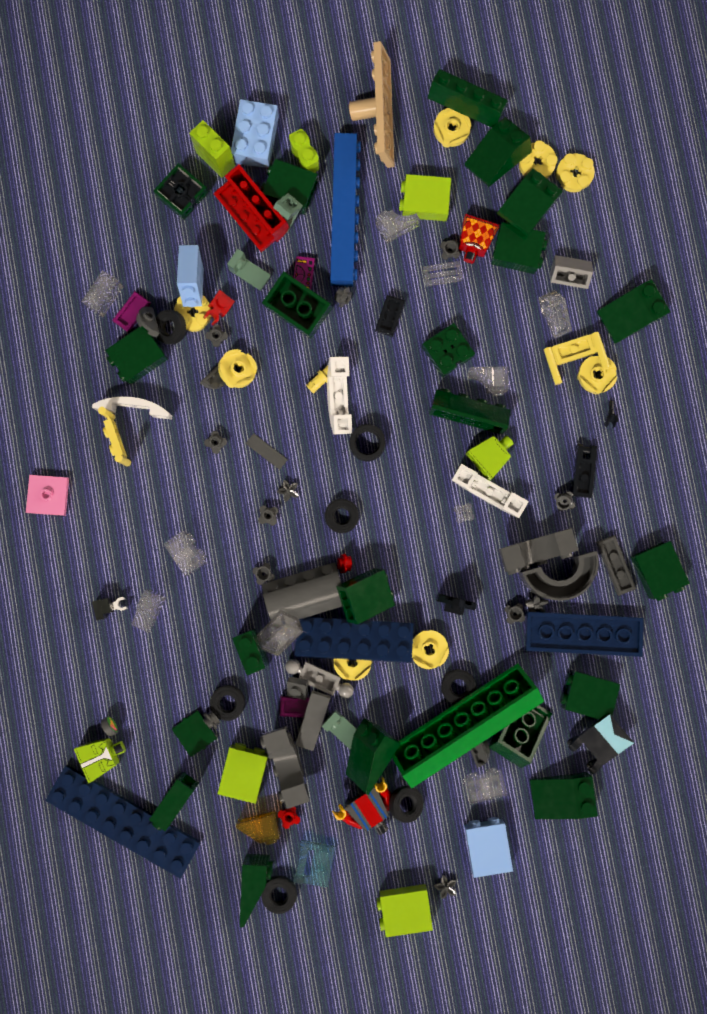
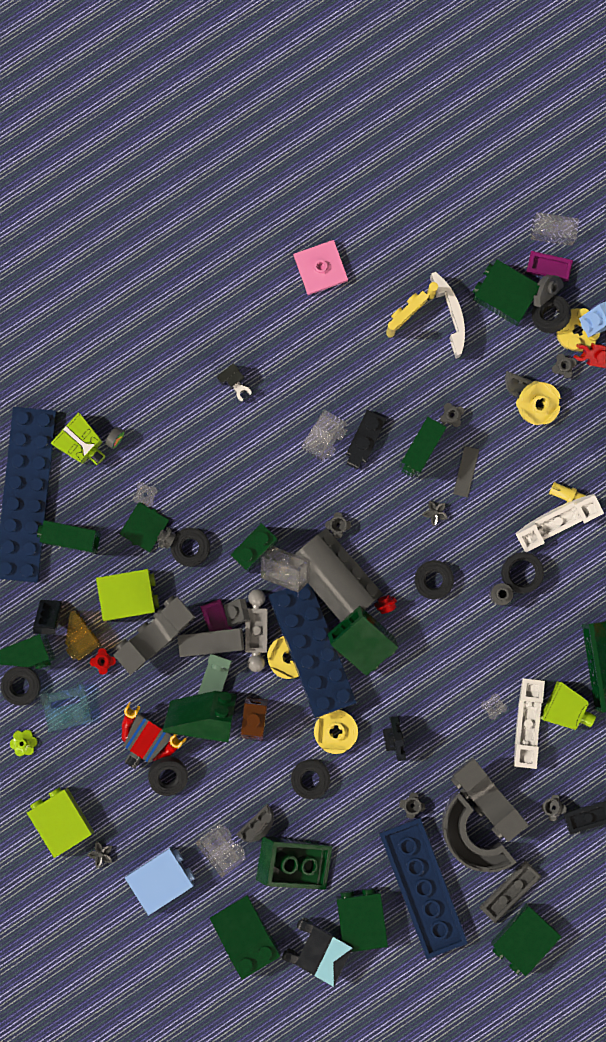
camera: 70 degrees right, 0 degrees up
clear arch [131,589,166,633] -> none
dark grey plate [258,506,278,526] -> none
green brick [392,663,545,789] -> none
dark grey plant [525,594,548,613] -> none
none -> lime plant [10,730,38,756]
none -> black plate [33,600,62,635]
none -> clear plate [133,483,158,507]
none -> reddish brown torso [241,697,268,741]
none -> black hinge [346,410,386,470]
none -> dark green brick [399,416,447,478]
none -> dark grey brick [489,583,513,606]

